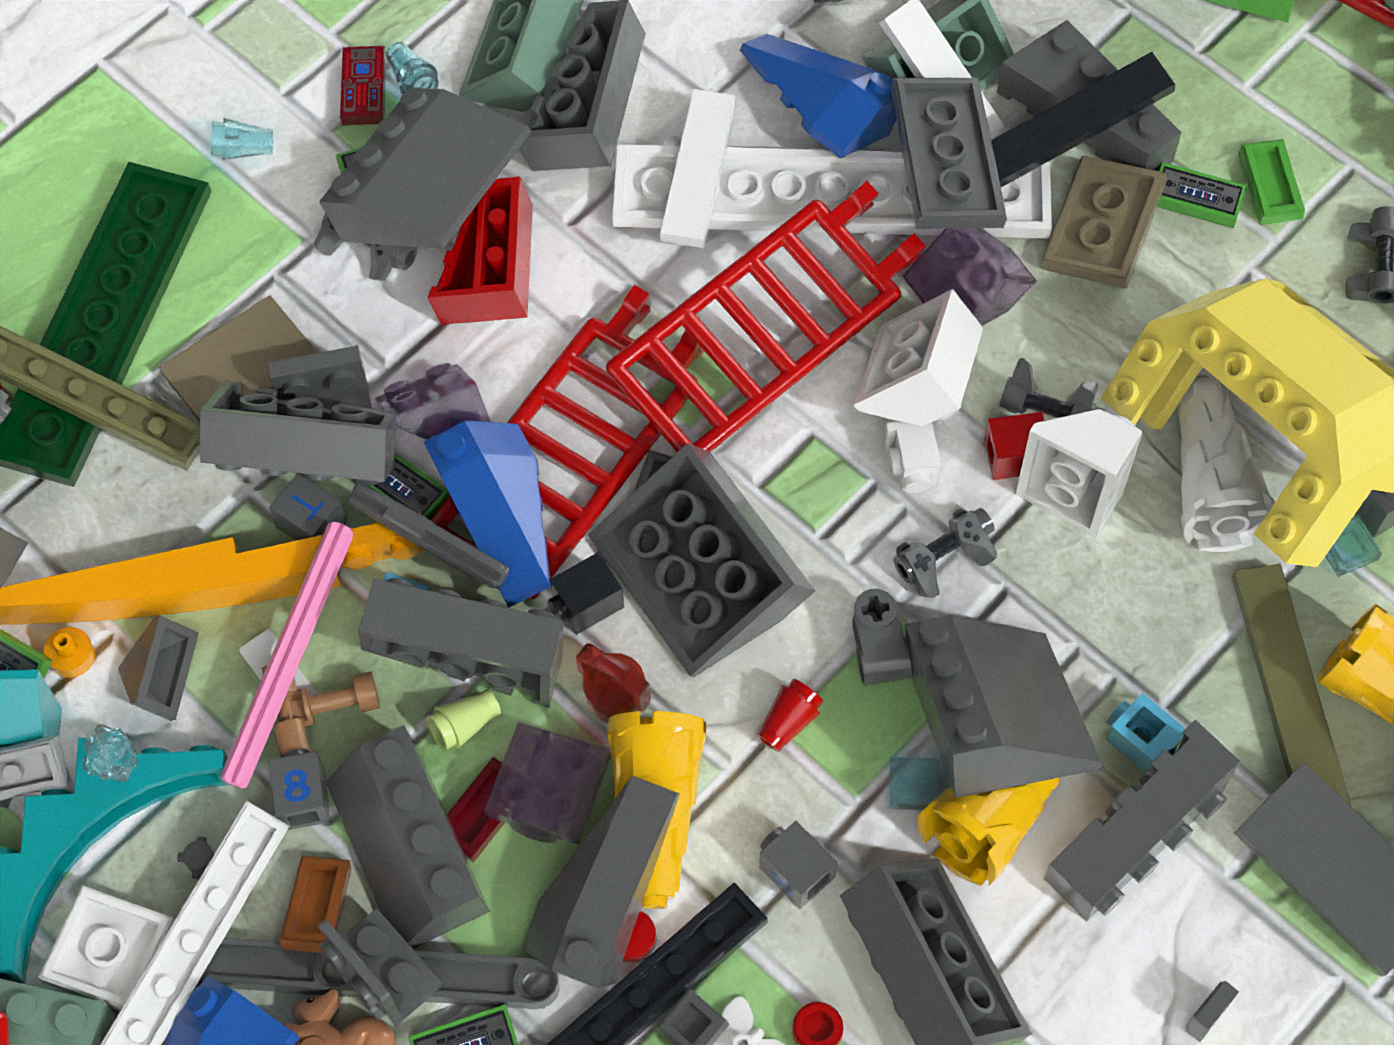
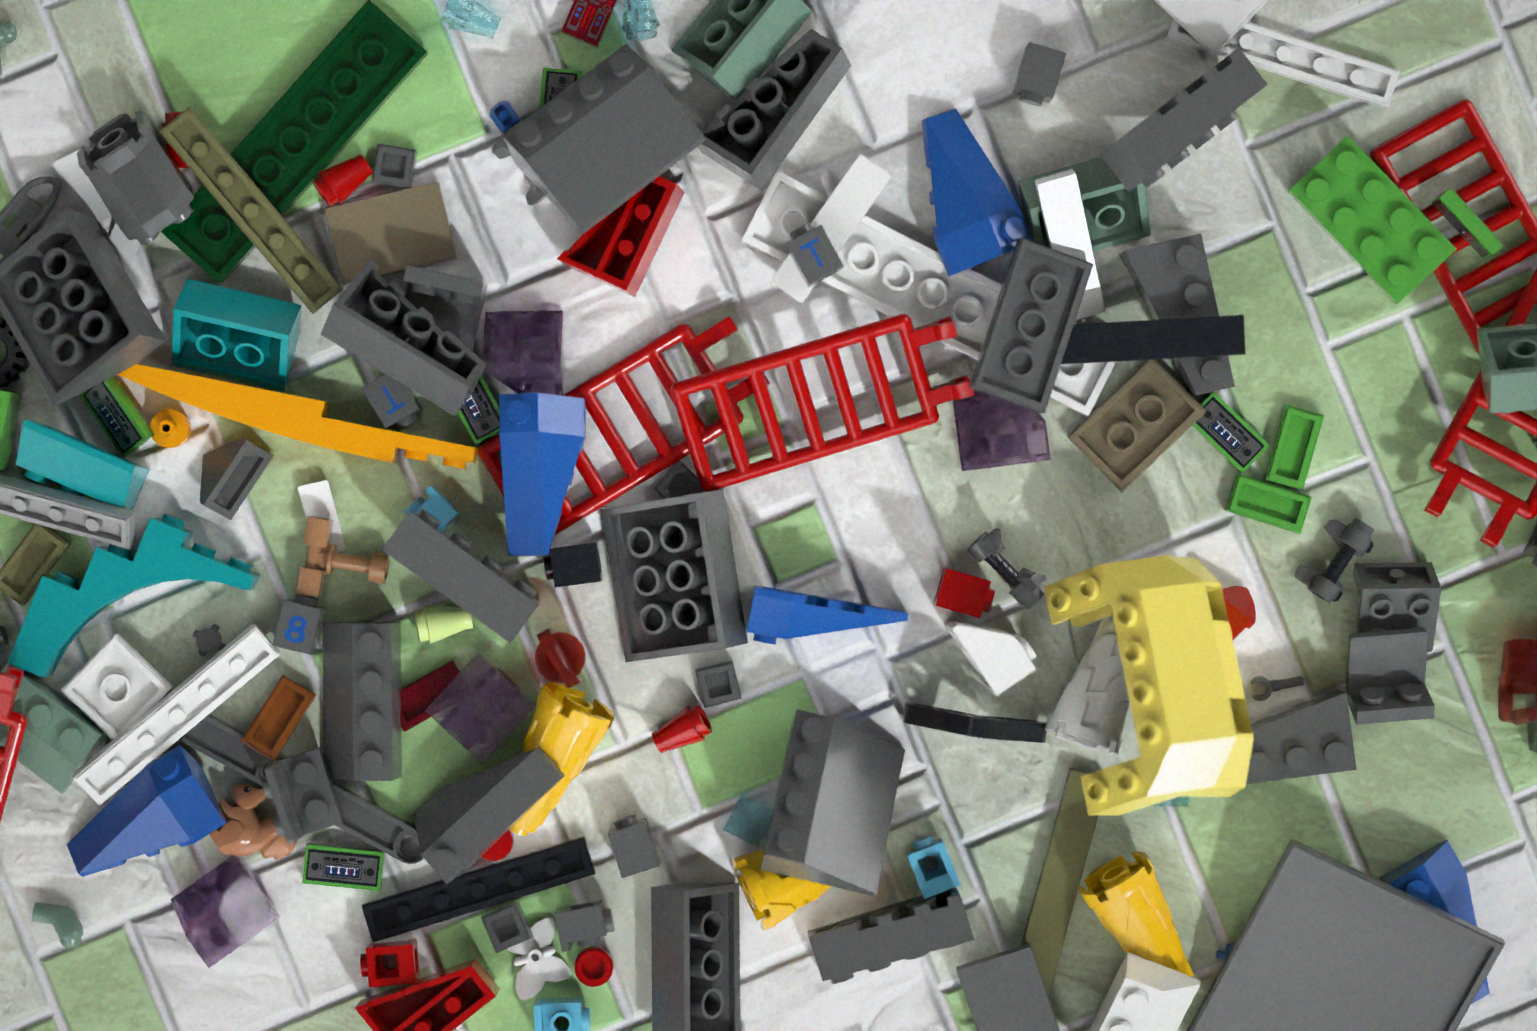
camera: 20 degrees right, 25 degrees up
clear light blue piece [82,724,139,783] -> none
bright pink axle [221,522,353,789] -> none
dark grey axle [348,483,509,589] -> none
dark grey piece [852,589,912,686] -> none
white slope [853,289,983,427] -> none
white brick [884,421,941,494] -> none
dark grey piece [893,508,997,598] -> none
none -> teal slope [172,279,302,392]
none -> red cone [312,154,373,207]
none -> dark grey tile [372,144,417,189]
none -> blue rock [489,101,520,133]
none -> dark grey brick [555,900,615,952]
none -> dark grey tile [695,660,742,708]
none -> blue wedge [746,585,909,644]
none -> dark grey brick [786,223,844,288]
none -> black beam [902,703,1047,743]
none -> bright green tile [1225,474,1312,534]

